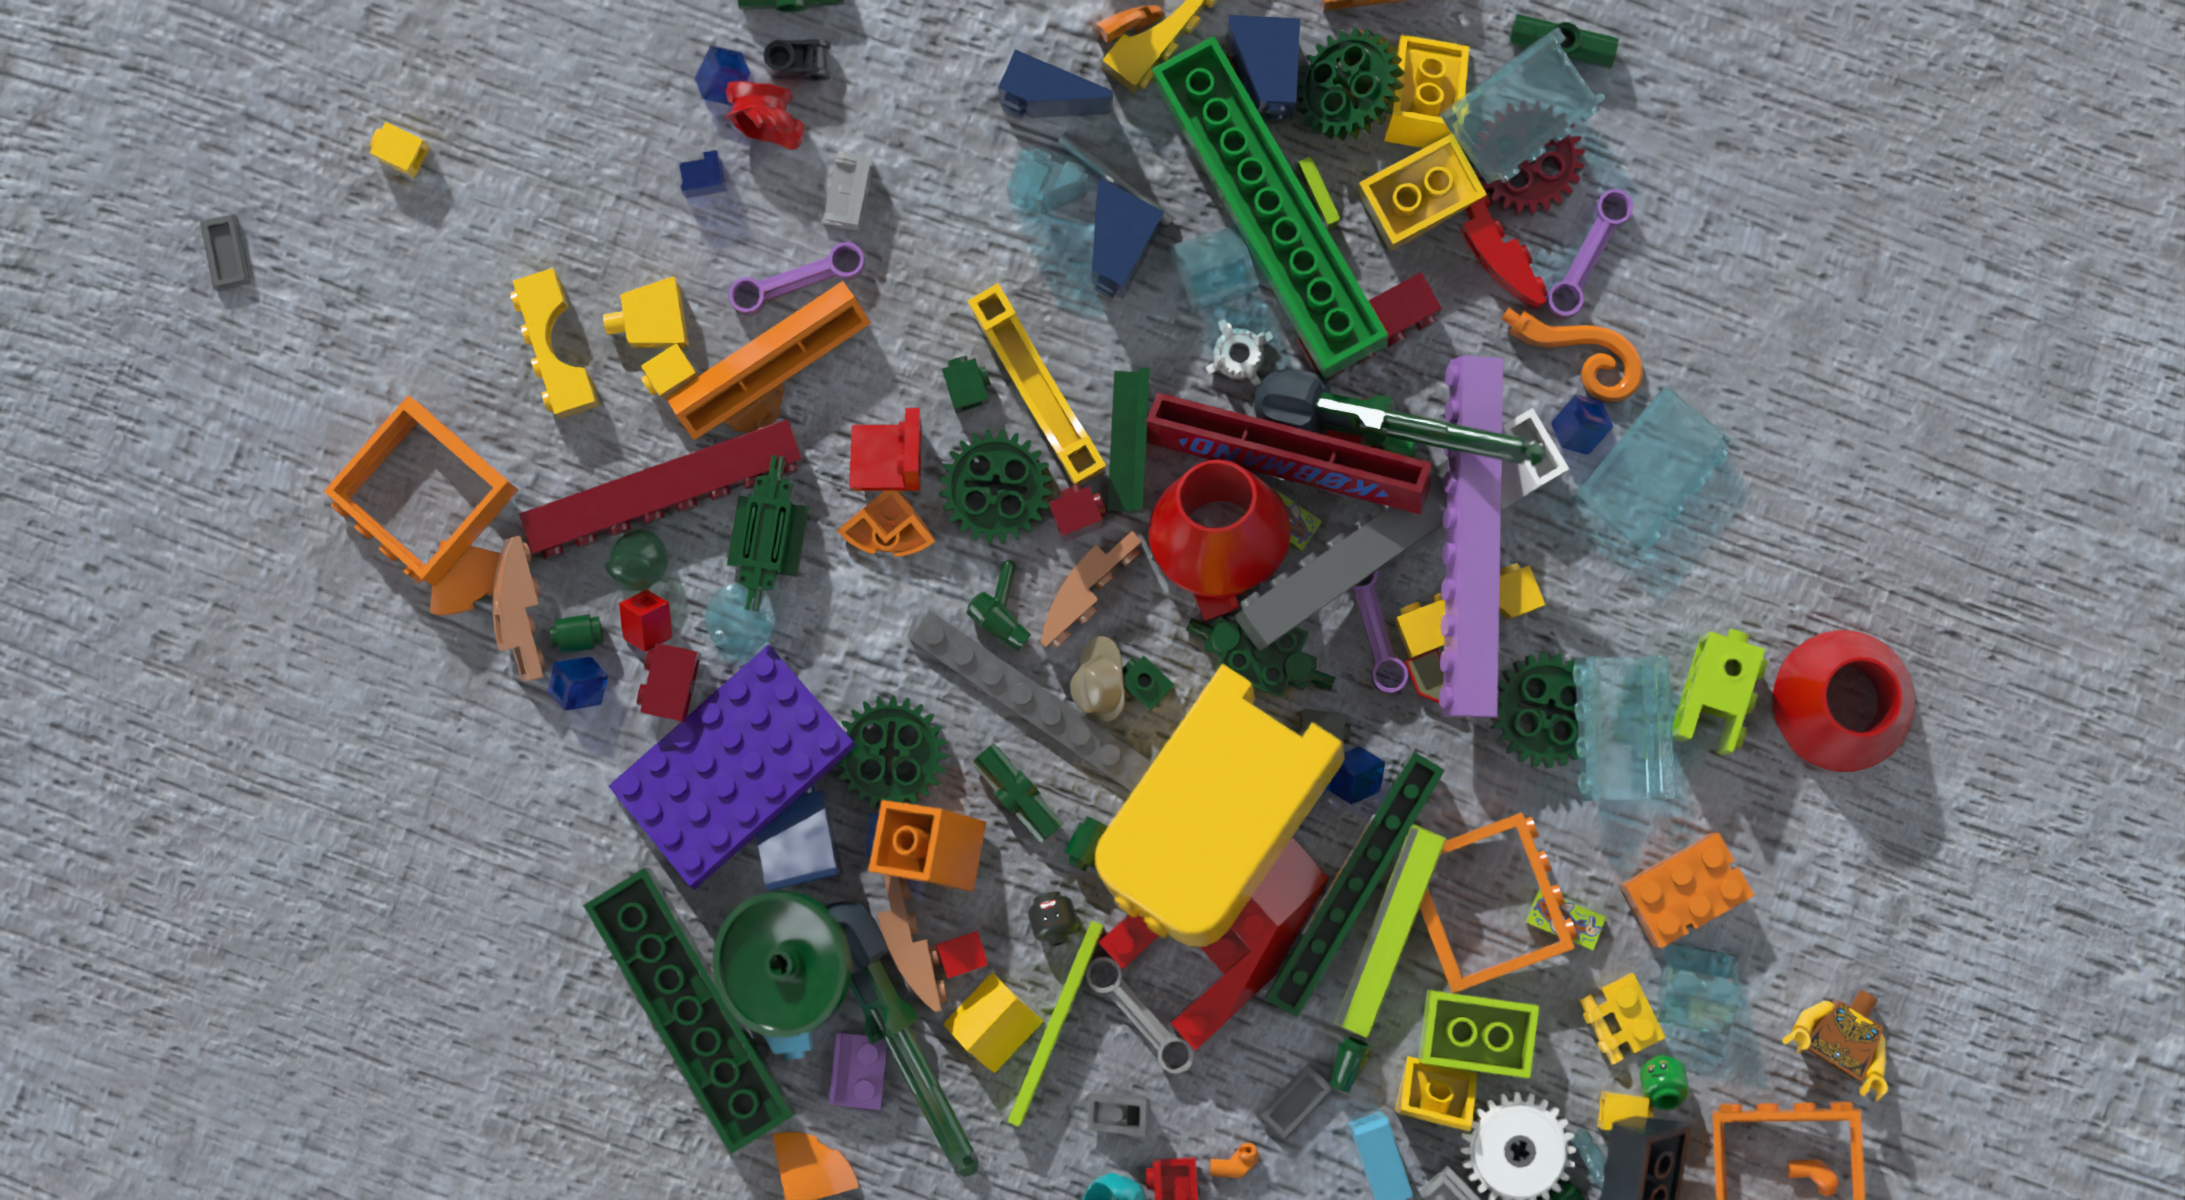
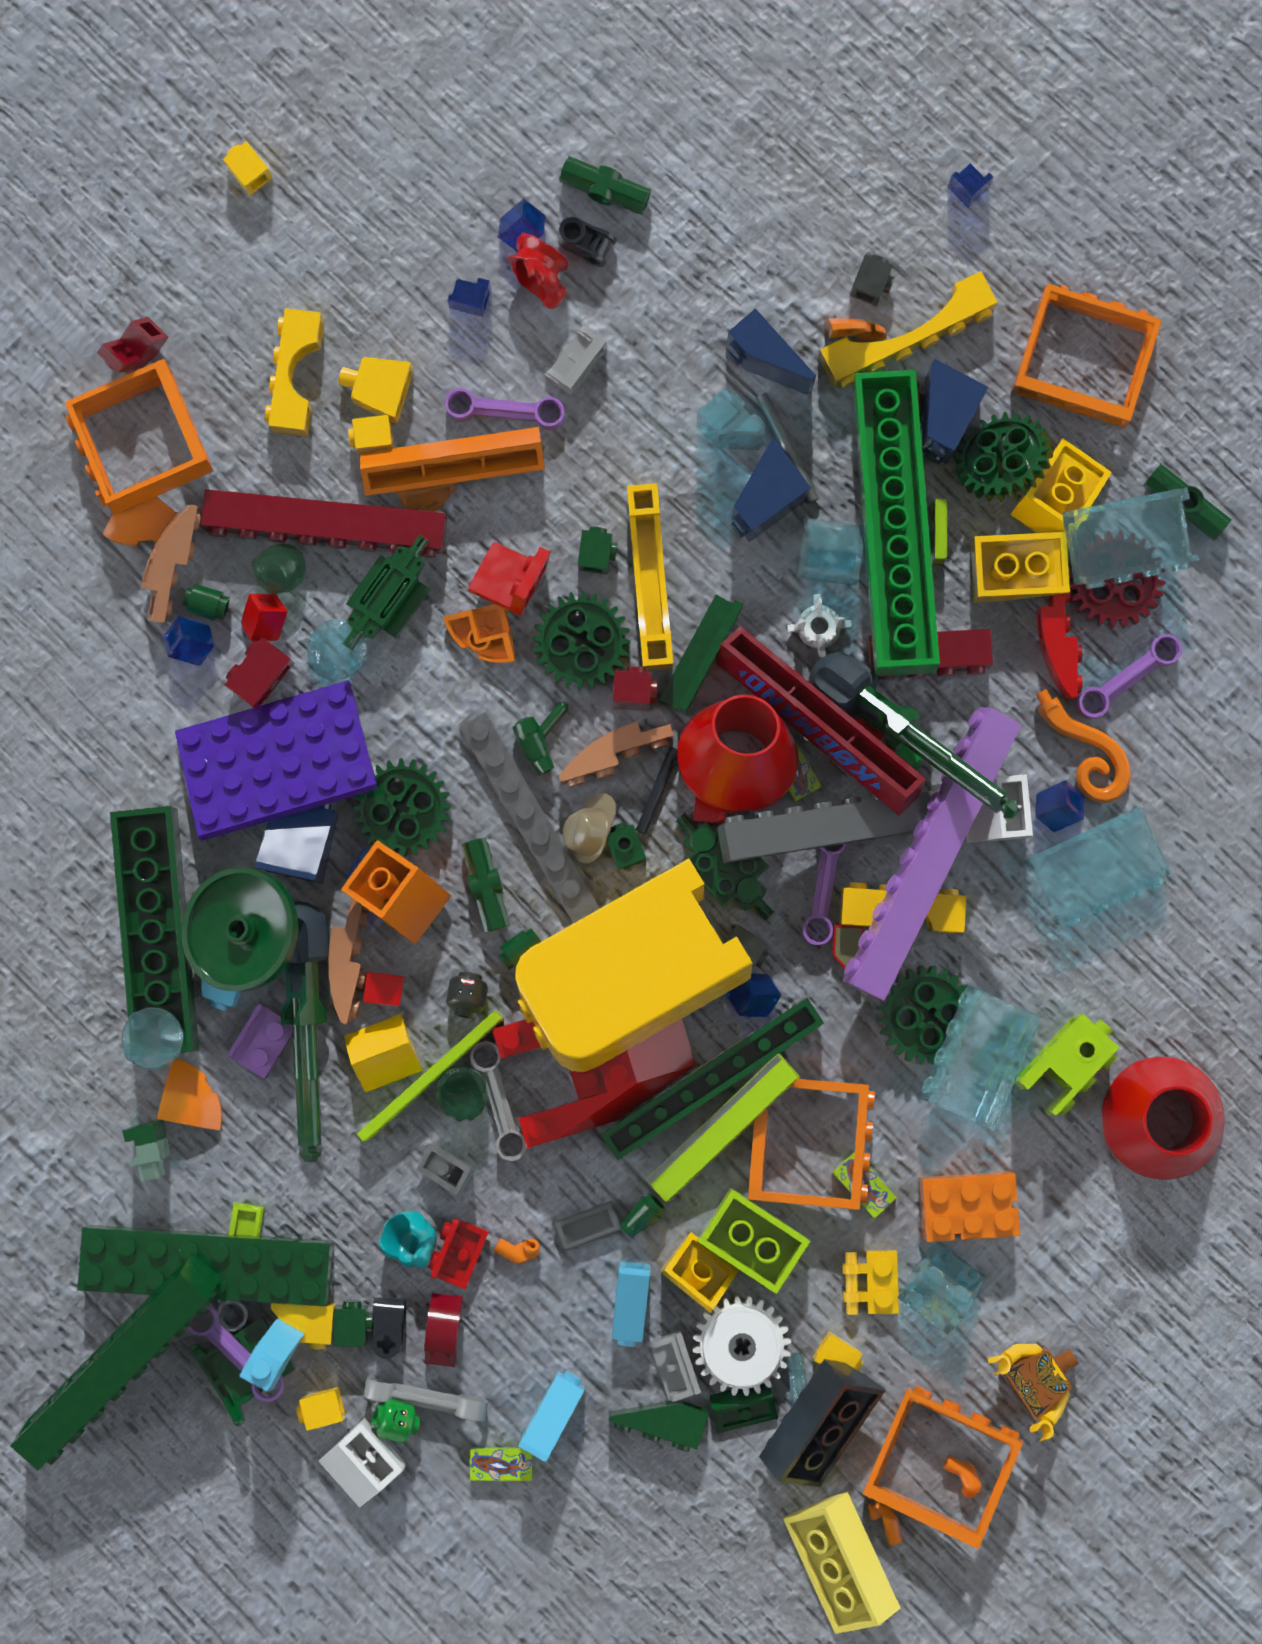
camera: 25 degrees right, 0 degrees up
dark grey tile [200,214,251,291] -> none
green head [1639,1055,1690,1111] -> none
none -> dark red brick [97,317,169,374]
none -> clear light blue dish [121,1008,183,1070]
none -> clear green hair [435,1066,488,1122]
none -> black piece [635,746,678,835]

